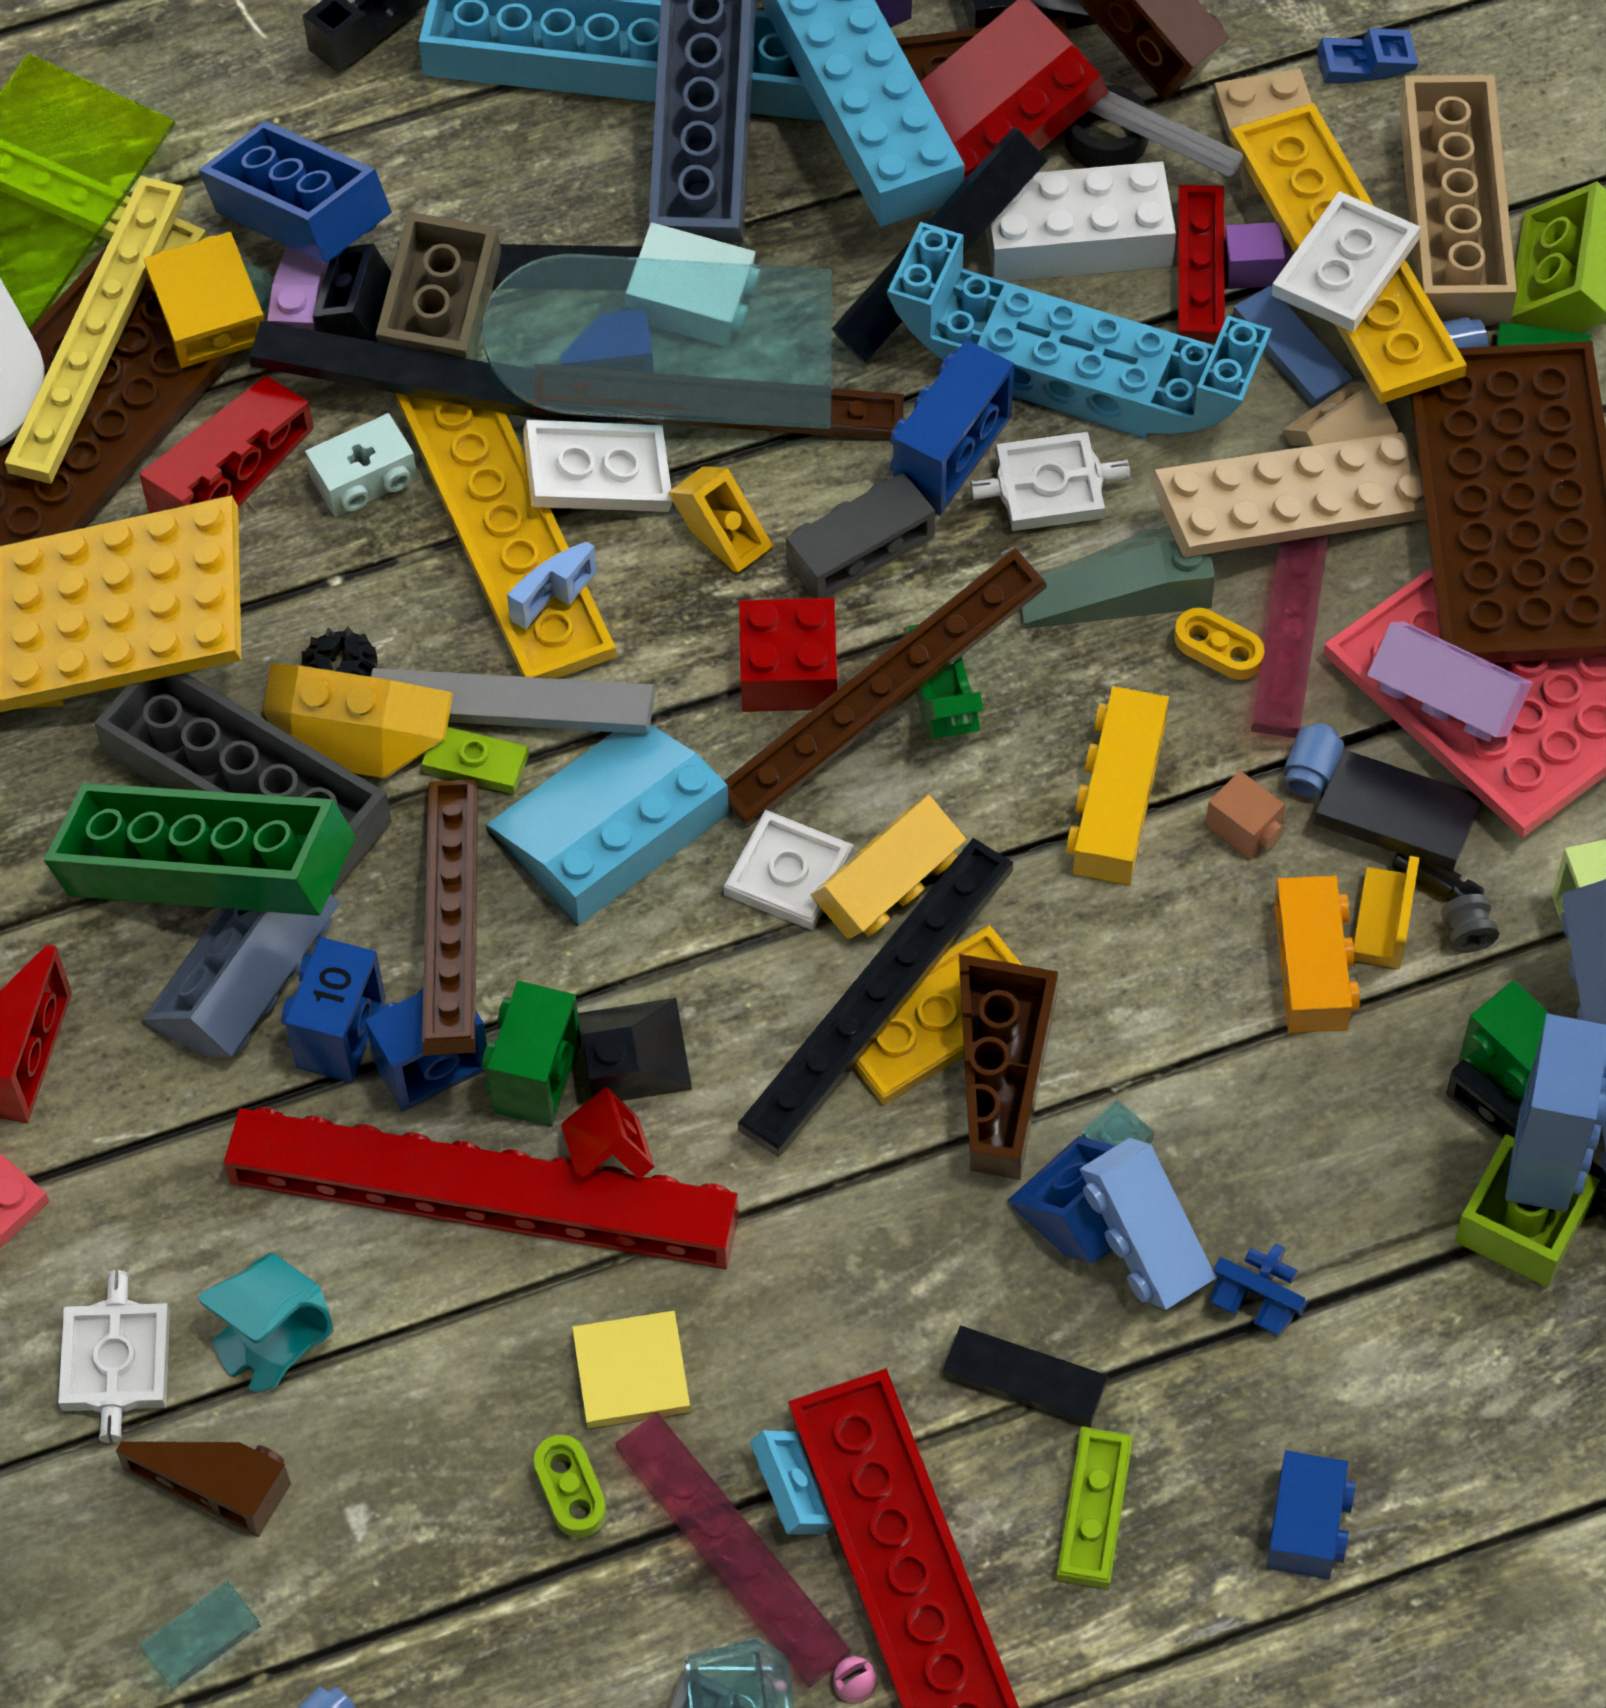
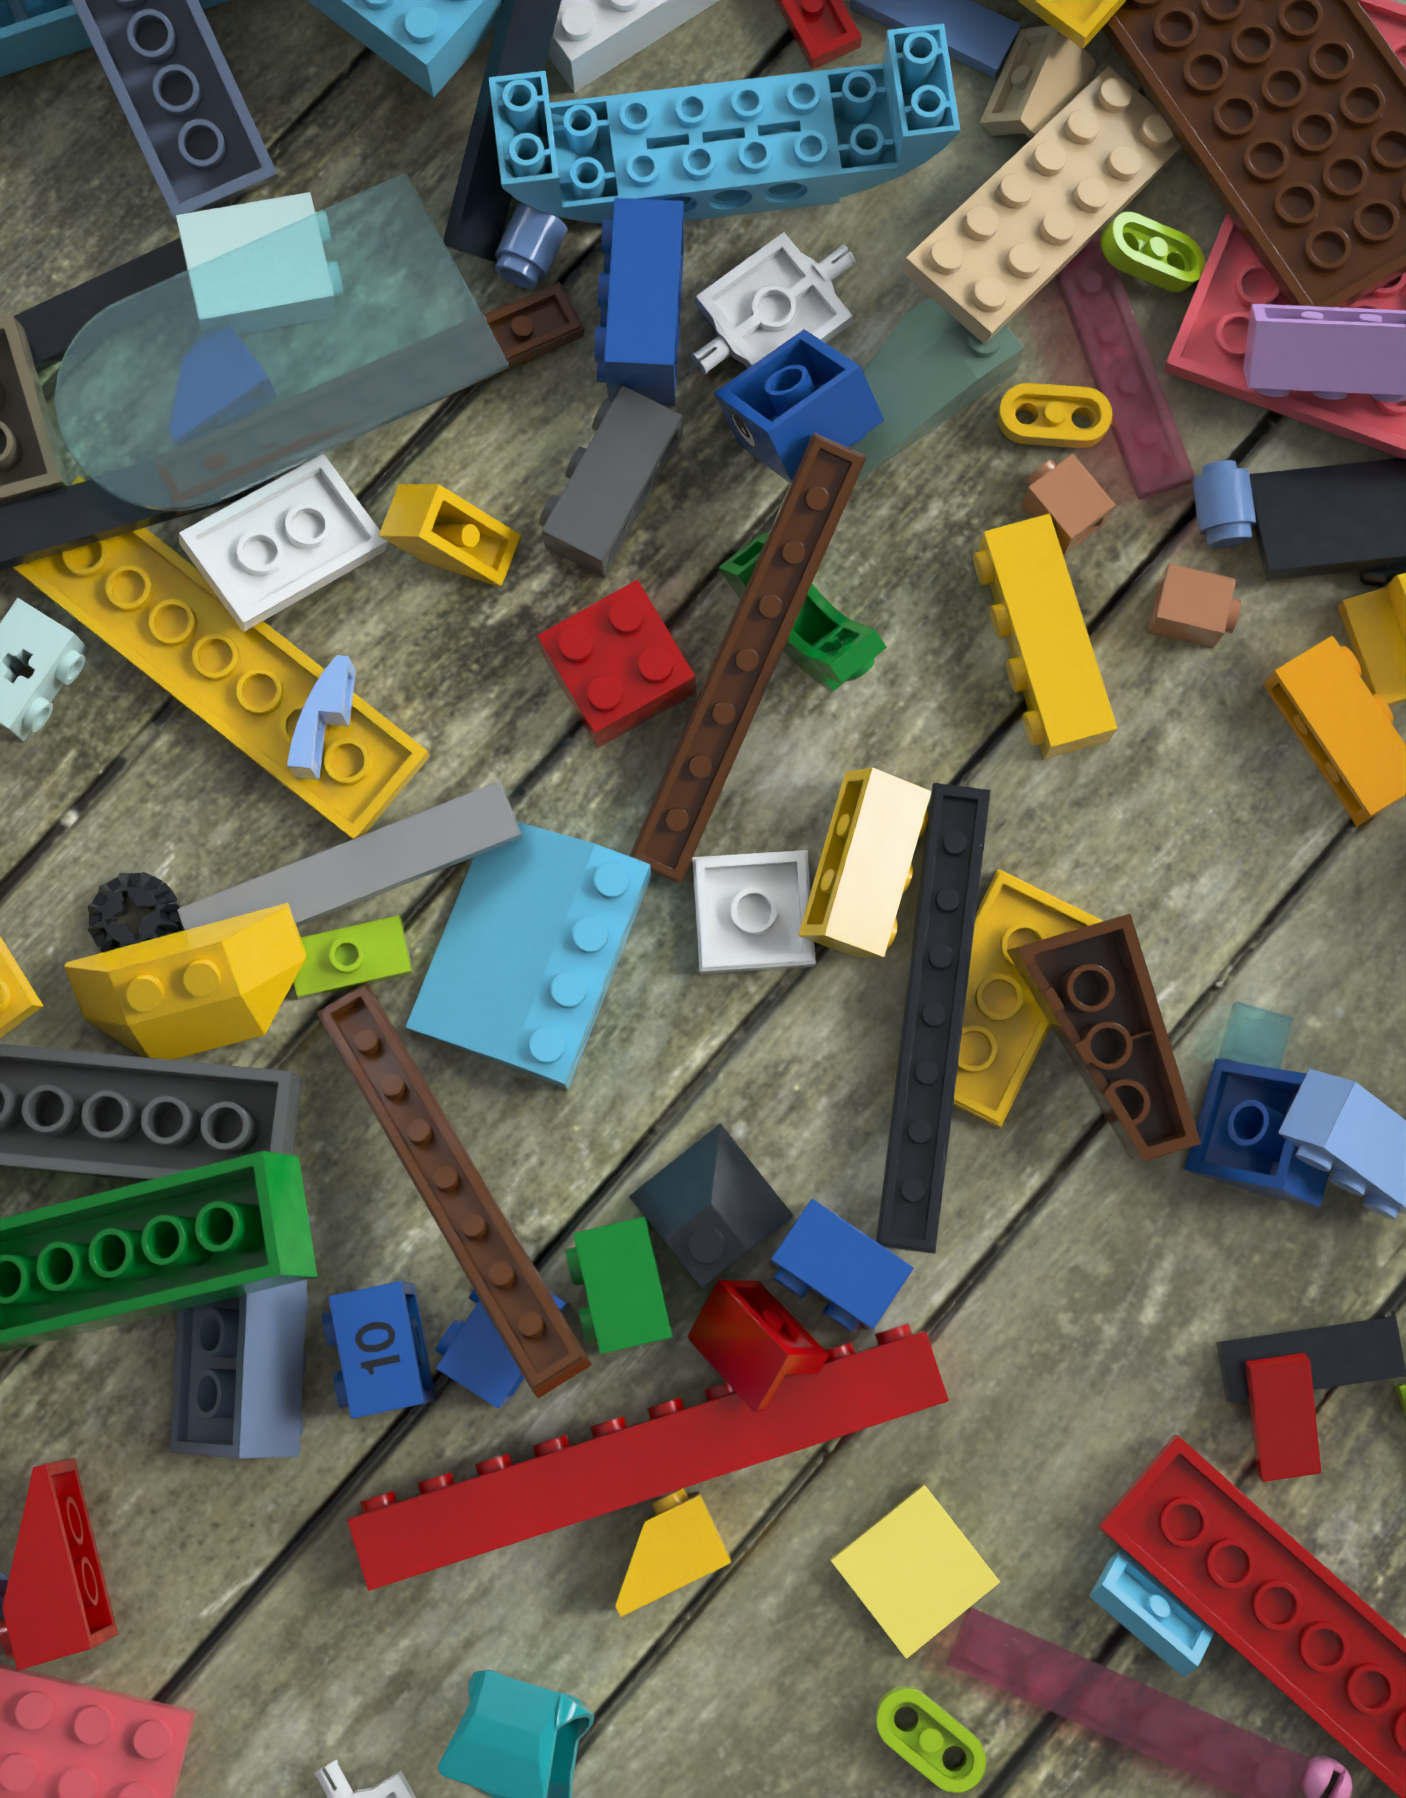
camera: 30 degrees left, 20 degrees up
none -> medium blue brick [495,204,567,289]
none -> yellow slope [615,1488,731,1617]
none -> blue brick [714,329,885,483]
none -> blue brick [768,1198,914,1333]
none -> nougat brick [1022,453,1116,555]
none -> lime plate [1100,212,1206,292]
none -> red tile [1245,1353,1322,1482]

